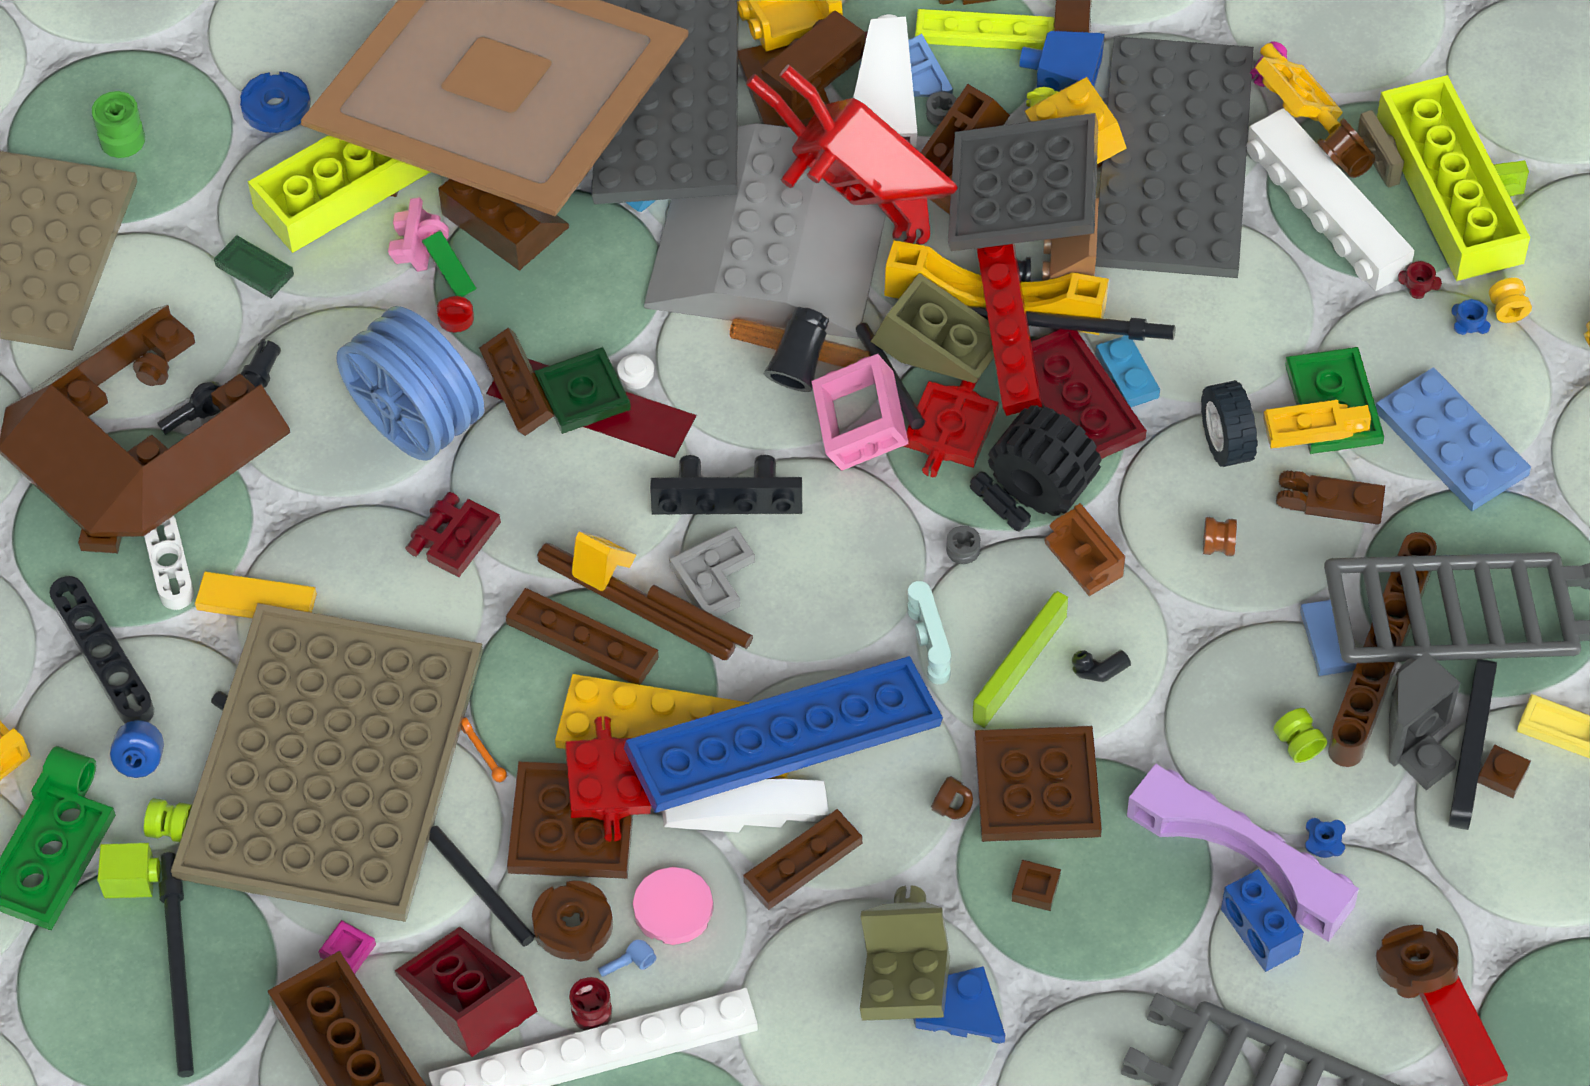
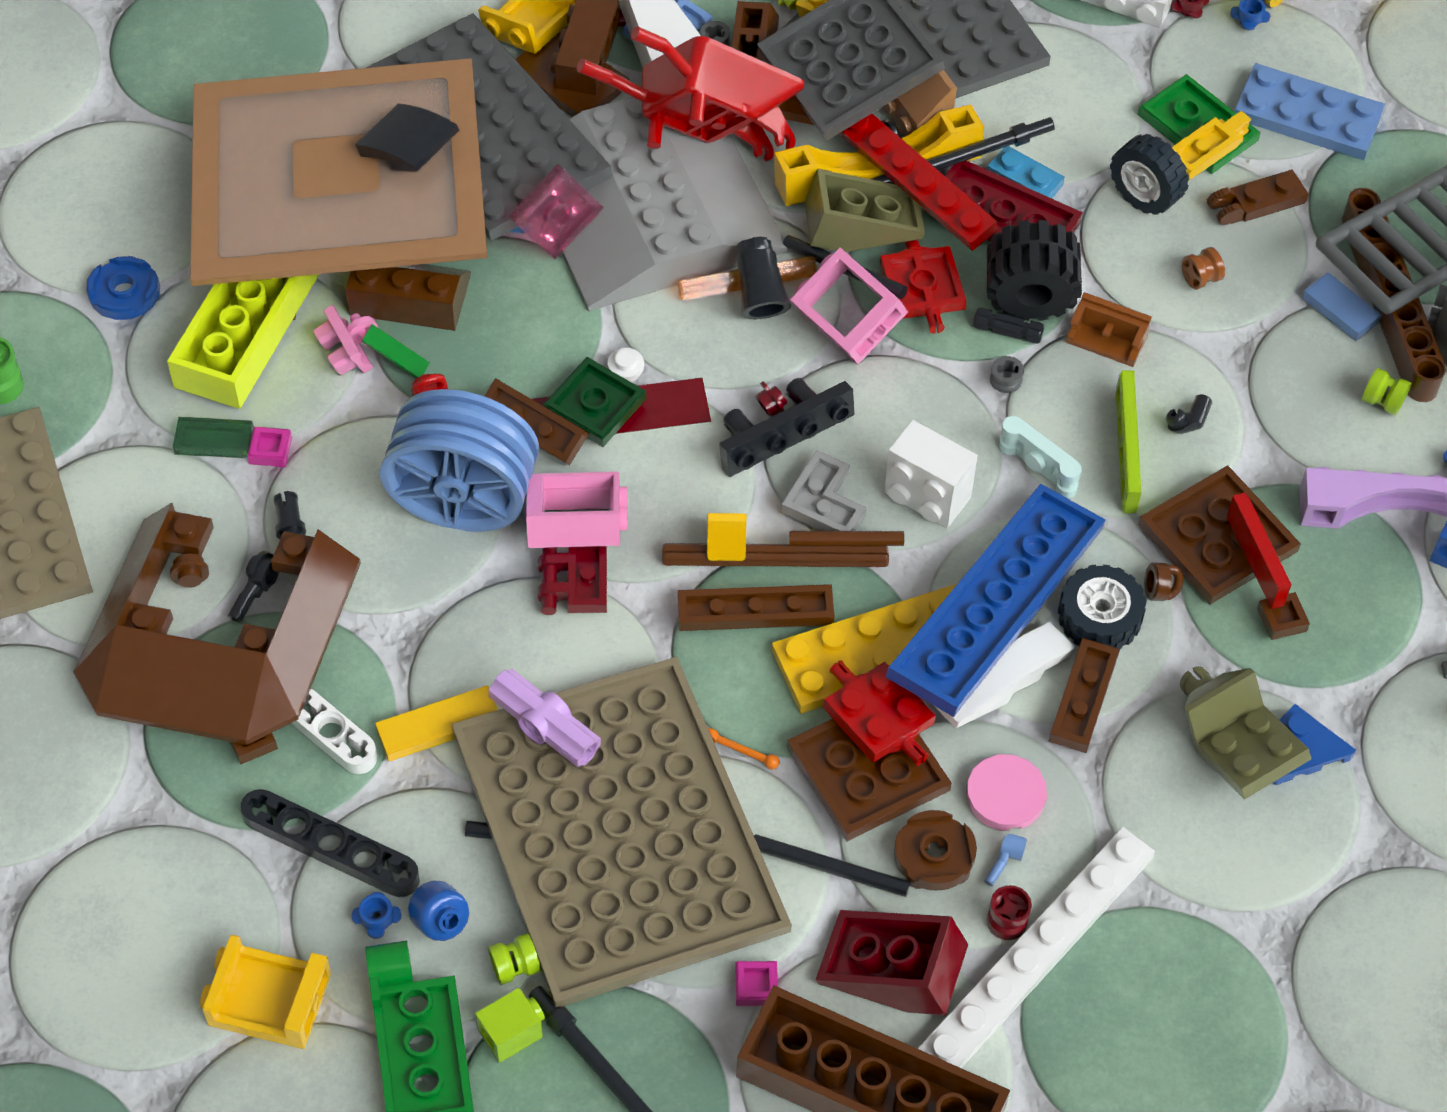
camera: 35 degrees left, 0 degrees up
none -> dark pink tile [247,426,292,467]
none -> blue plate [352,892,402,939]
none -> black slope [355,103,460,172]
none -> lavender piece [488,668,601,767]
none -> clear pink plate [509,164,604,259]
none -> bright pink window [526,472,628,548]
none -> dark red plate [755,381,788,418]
none -> white brick [884,420,978,529]
none -> black wheel [1058,564,1147,649]
none -> red tile [1227,493,1292,609]

